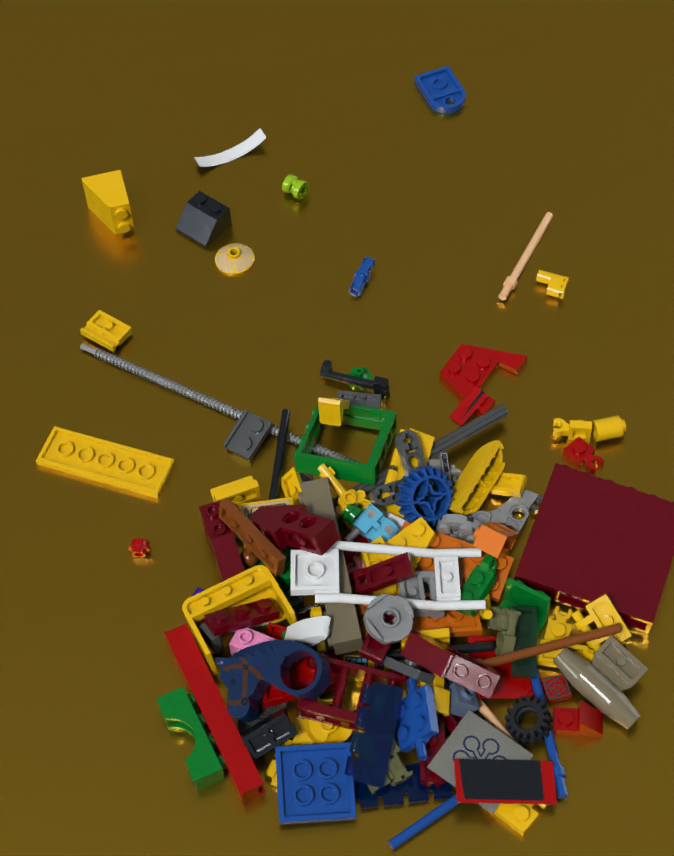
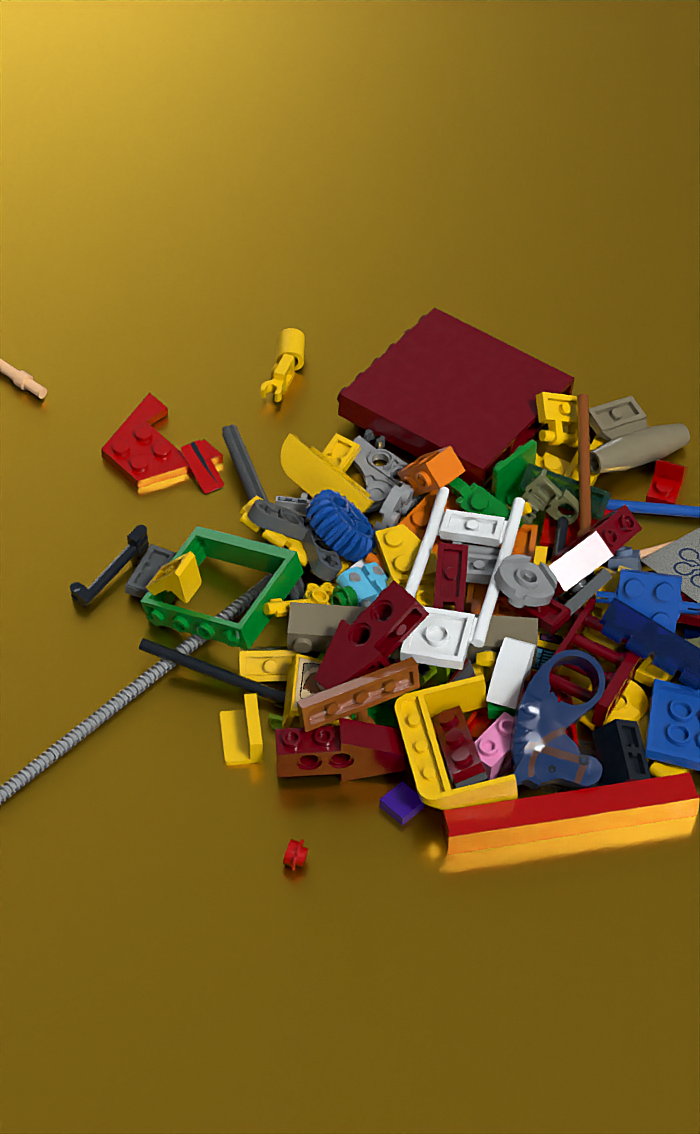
camera: 80 degrees left, 5 degrees down
yellow tile [36,426,175,499] -> none
green arch [156,687,226,791] -> none
dark grey plate [222,409,273,462] -> none
green plant [347,367,373,389] -> none
black tyre [505,696,553,745] -> none
yellow piece [536,270,570,299] -> none
tile [541,674,572,704] -> none
red plate [563,436,604,474] -> none

